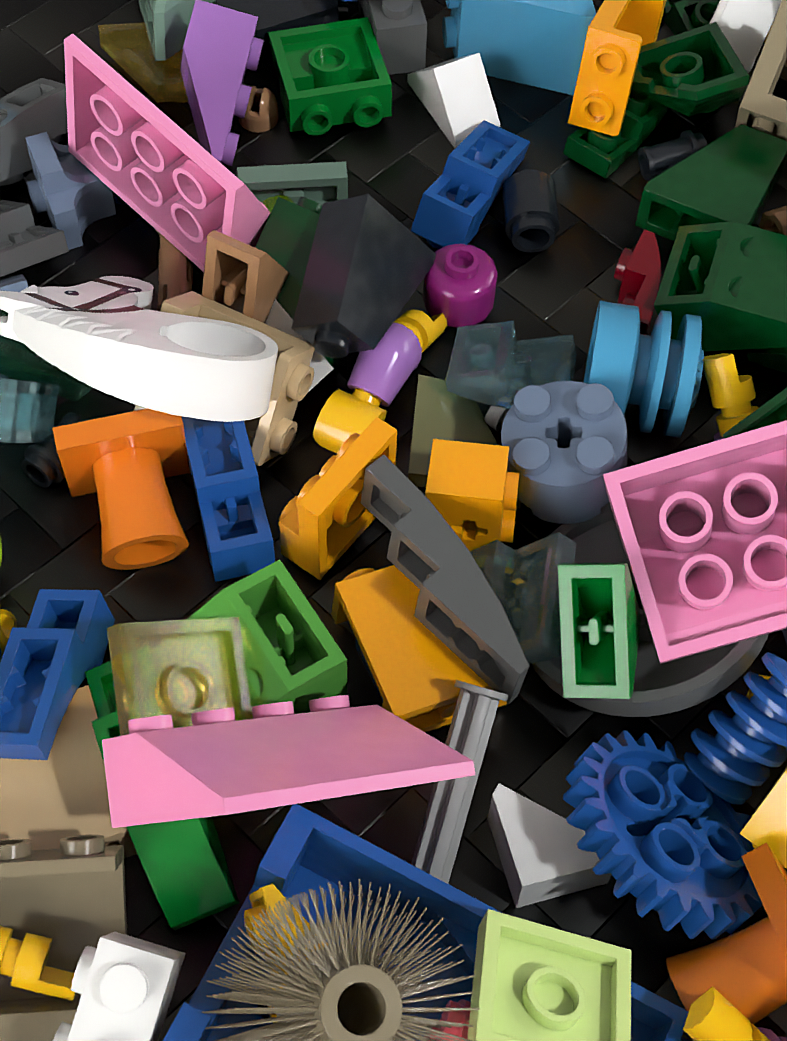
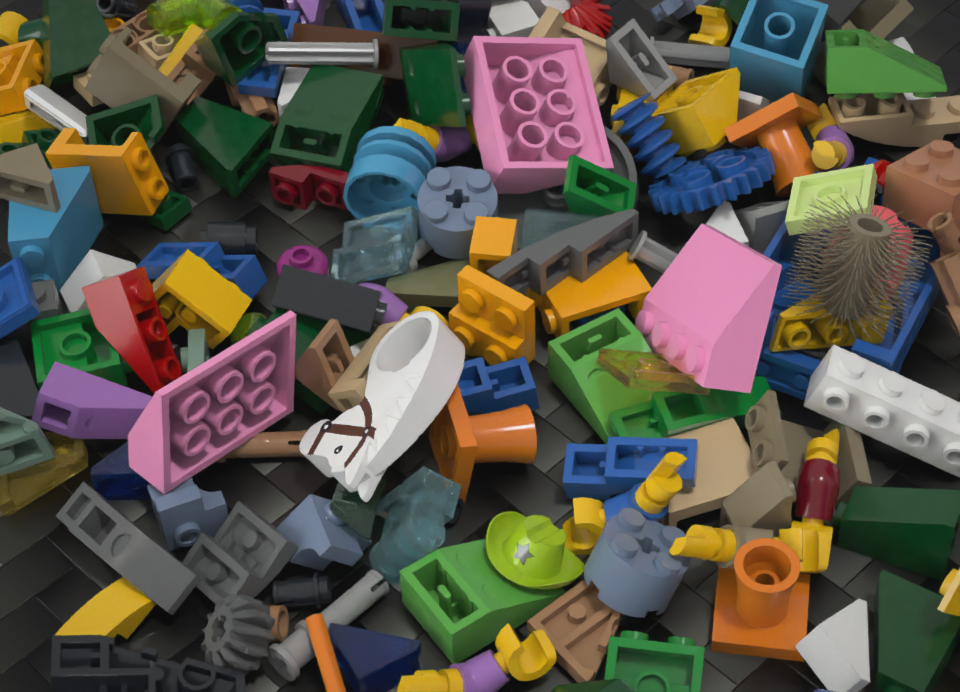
camera: 85 degrees left, 10 degrees down
none -> red slope [82,266,183,393]
none -> yellow brick [152,249,252,350]
none -> light grey slope [734,200,789,254]

